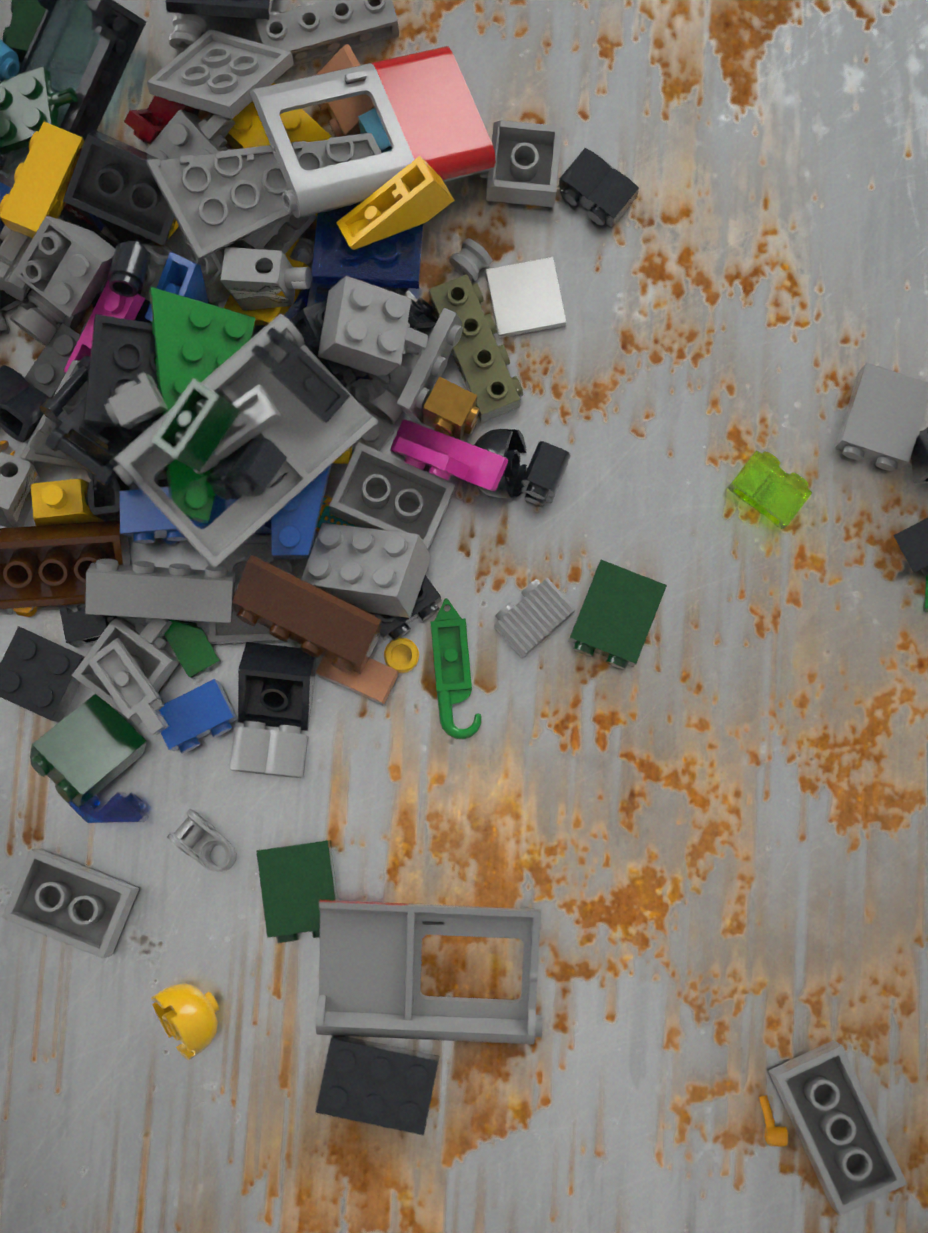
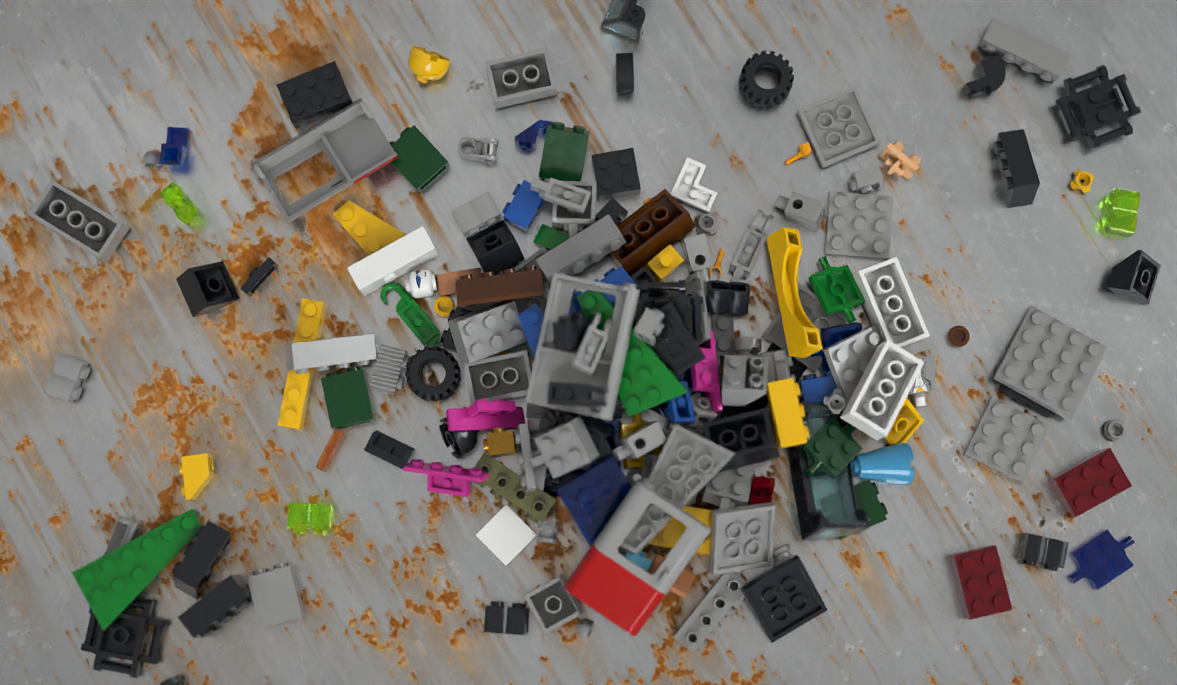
camera: 145 degrees right, 0 degrees up
black brick [107,241,151,297] -> none
dark green brick [151,378,242,472] -> none
yellow slope [336,156,454,250] -> none
black brick [521,441,571,506] -> none
light orange hand [759,1095,788,1147] -> none
none -> light grey hinge [143,151,161,168]
none -> clear blue slope [160,127,190,166]
none -> clear neon green brick [160,183,204,229]
none -> black slope [176,261,240,317]
none -> yellow slope [179,453,214,501]
none -> black plate [240,257,278,297]
none -> yellow brick [278,298,327,431]
none -> brick [285,334,377,374]
none -> clear orange tile [316,429,345,472]
none -> yellow wing [333,201,406,256]
none -> white brick [347,226,439,296]
none -> black hinge [364,430,415,469]
none -> dark pink bracket [403,459,489,497]
none -> white head [405,269,437,298]
none -> black tyre [405,346,461,402]
none -> light grey hinge [576,619,594,638]

